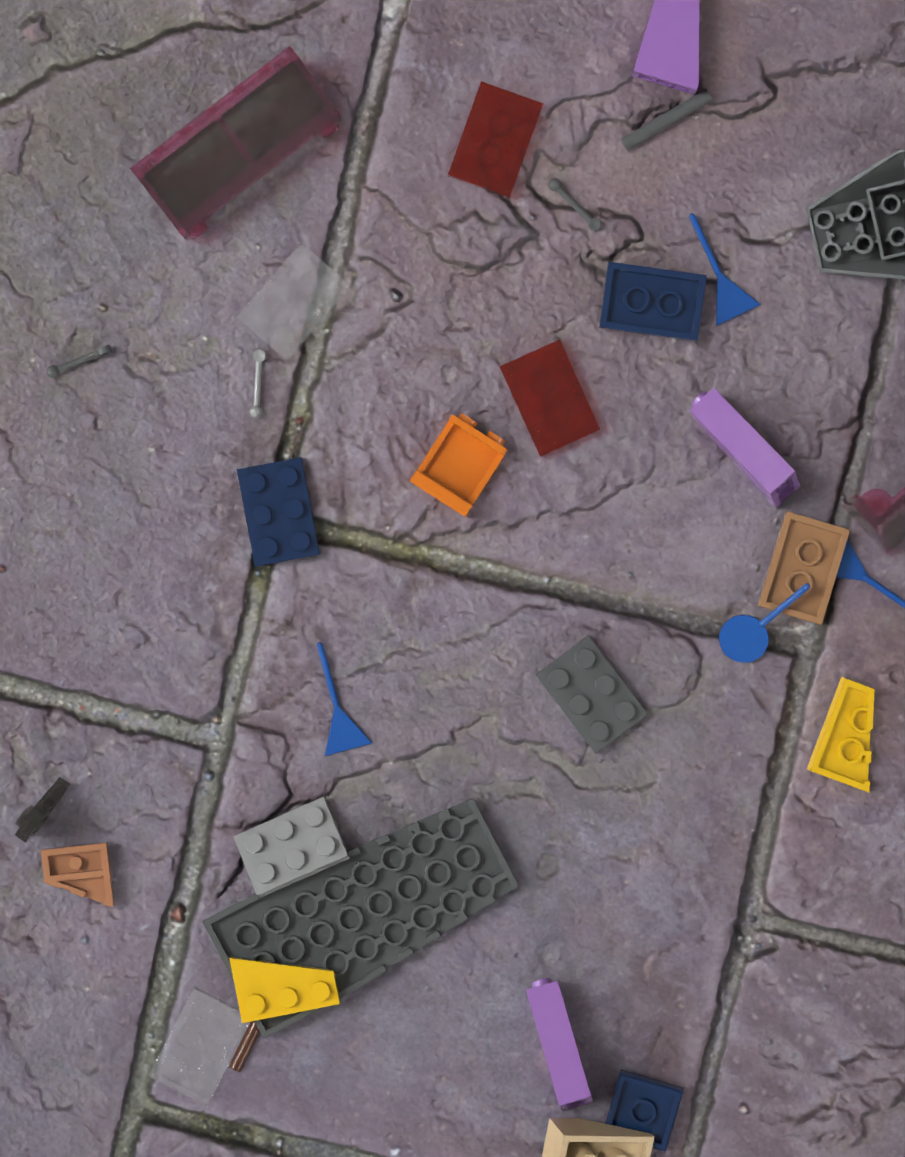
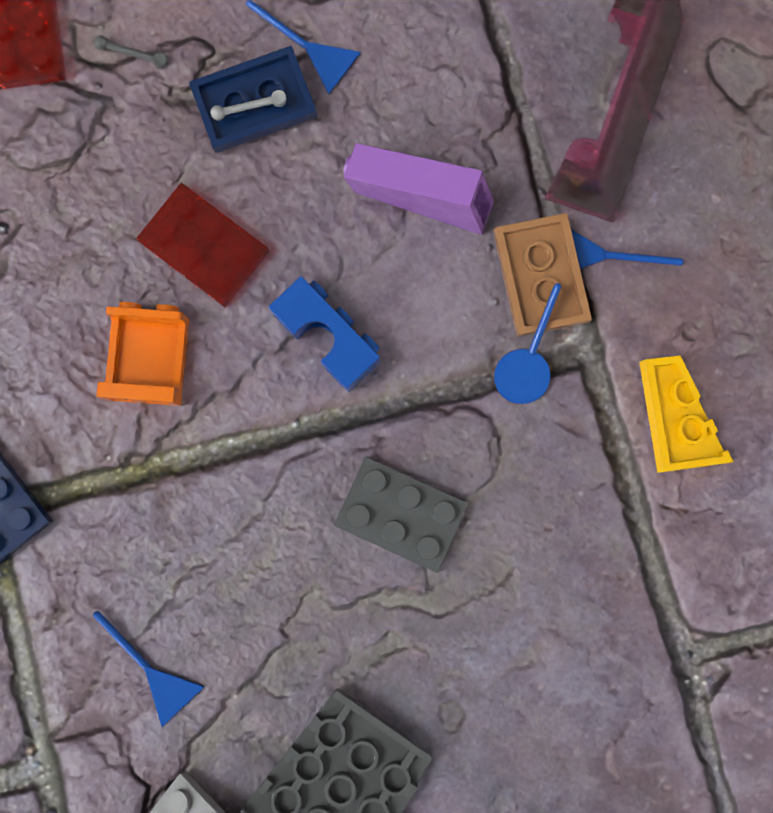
camera: 30 degrees left, 5 degrees down
none -> light grey hinge [211,90,286,120]
none -> blue arch [268,276,380,393]

